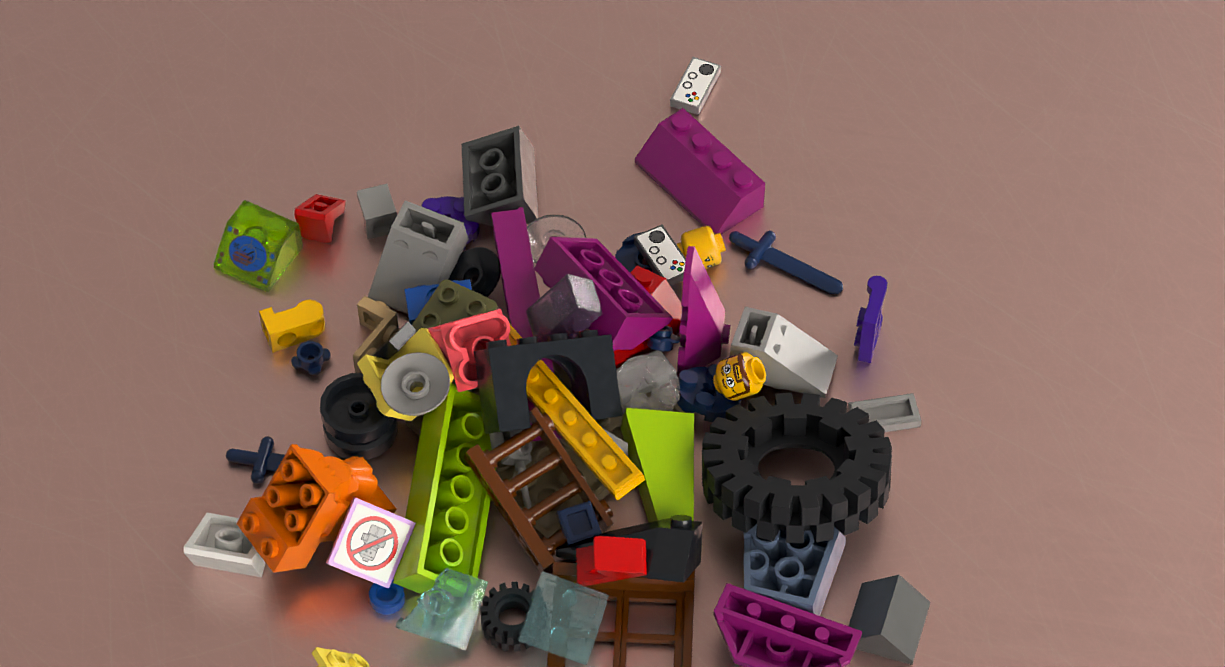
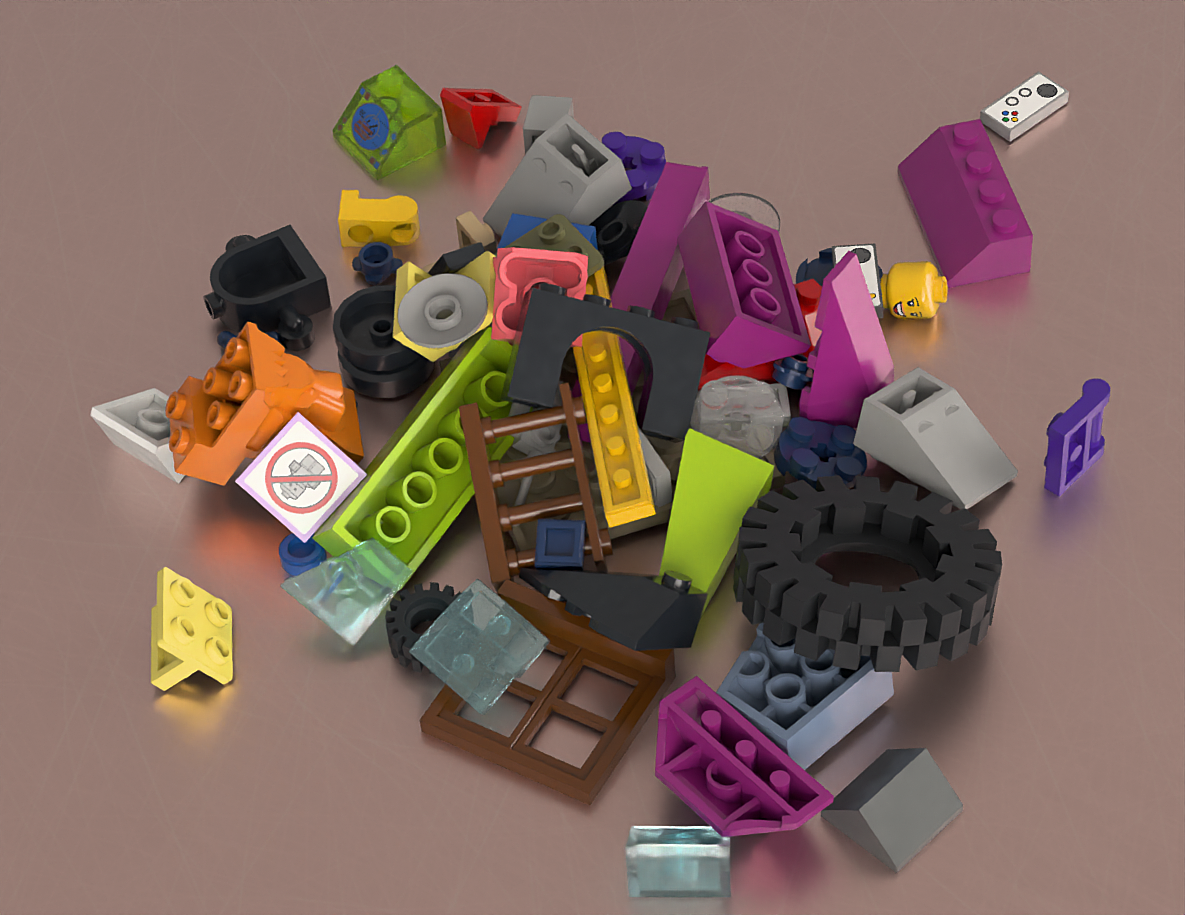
camera: 30 degrees right, 5 degrees down
dark grey slope [461,126,539,226] -> none
clear purple brick [526,274,603,343] -> none
red slope [576,536,647,586] -> none
yellow head [713,352,766,401] -> none
dark blue sword [729,230,843,294] -> none
light grey tile [847,393,921,432] -> none
none -> black piece [203,225,332,351]

